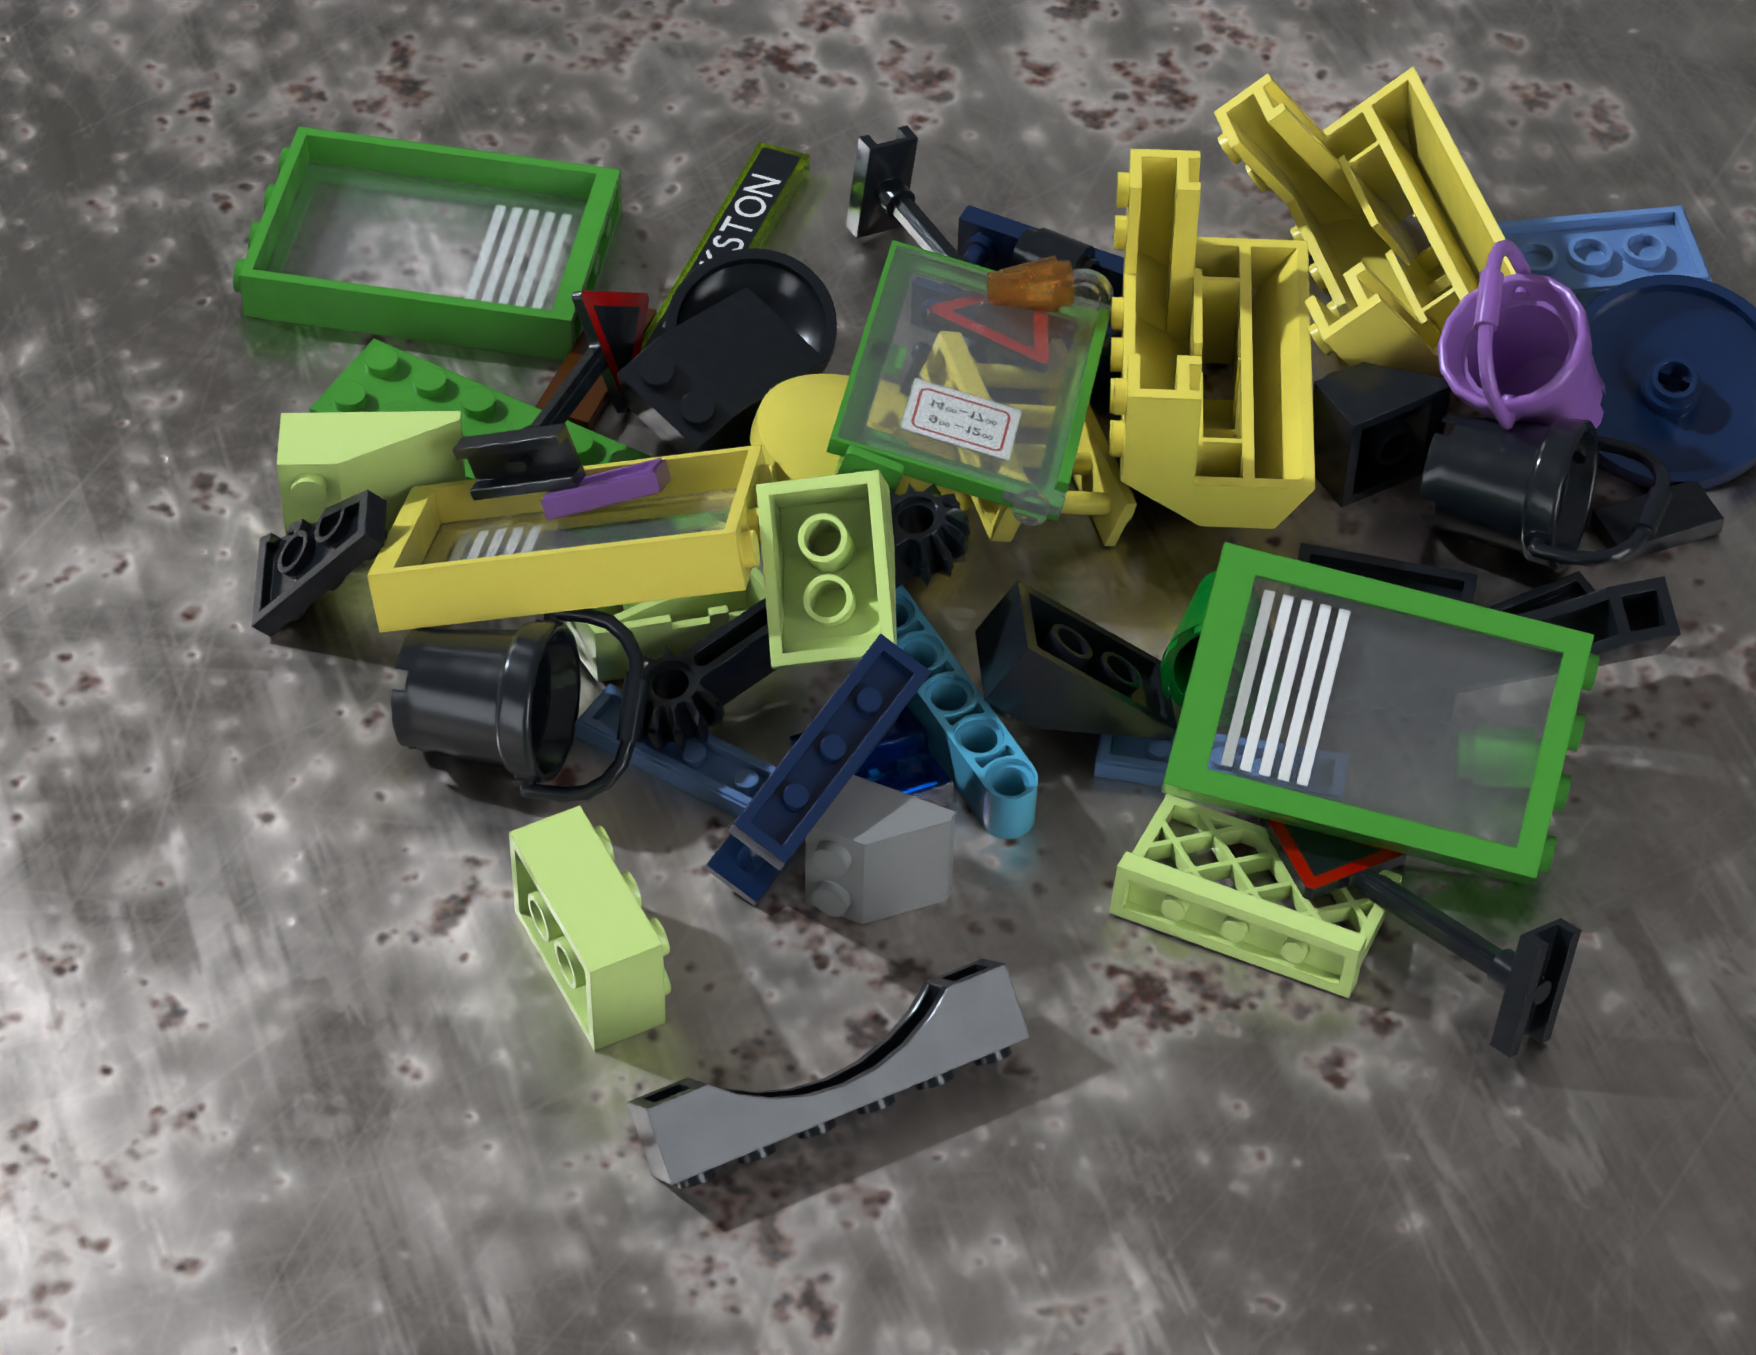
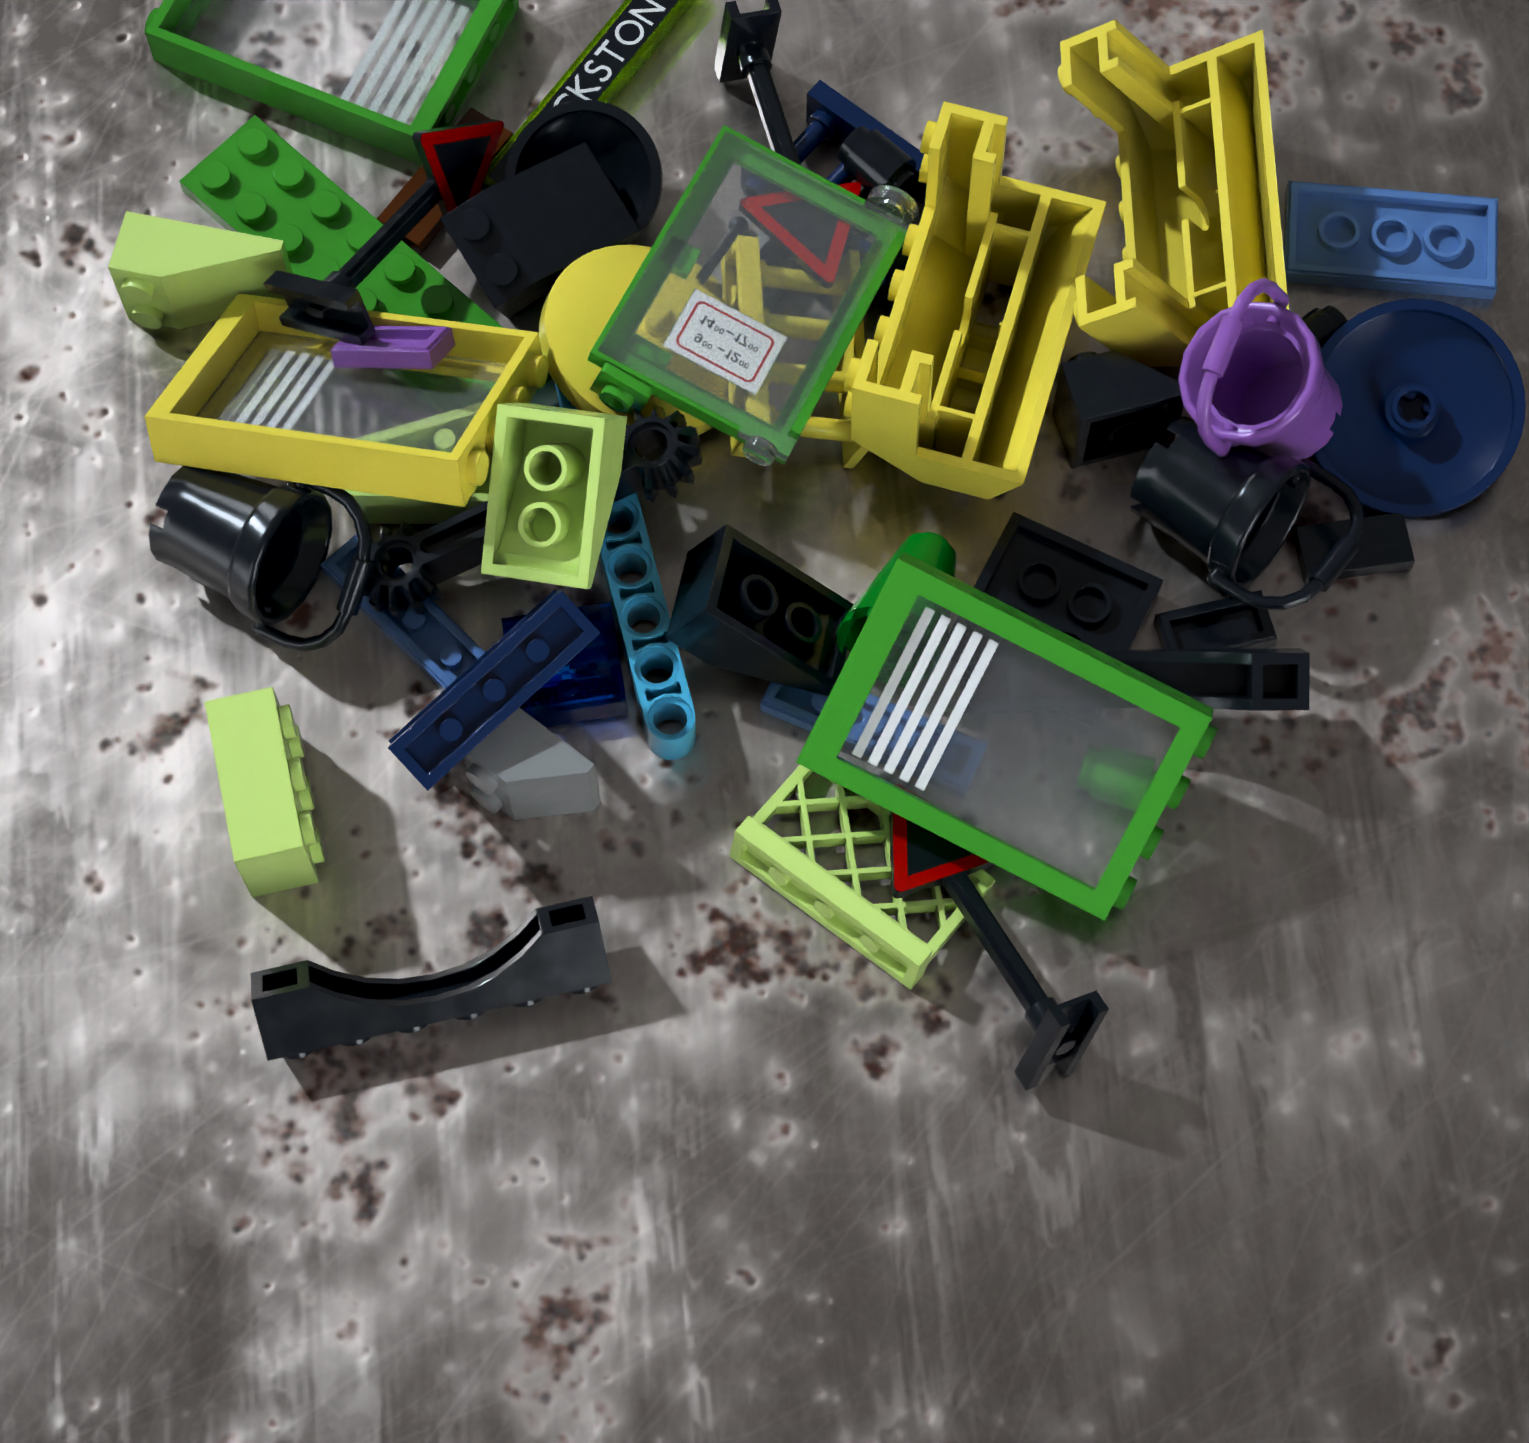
camera: 15 degrees right, 20 degrees up
black wing [251,489,387,637] -> none
clear orange cone [987,255,1075,313] -> none

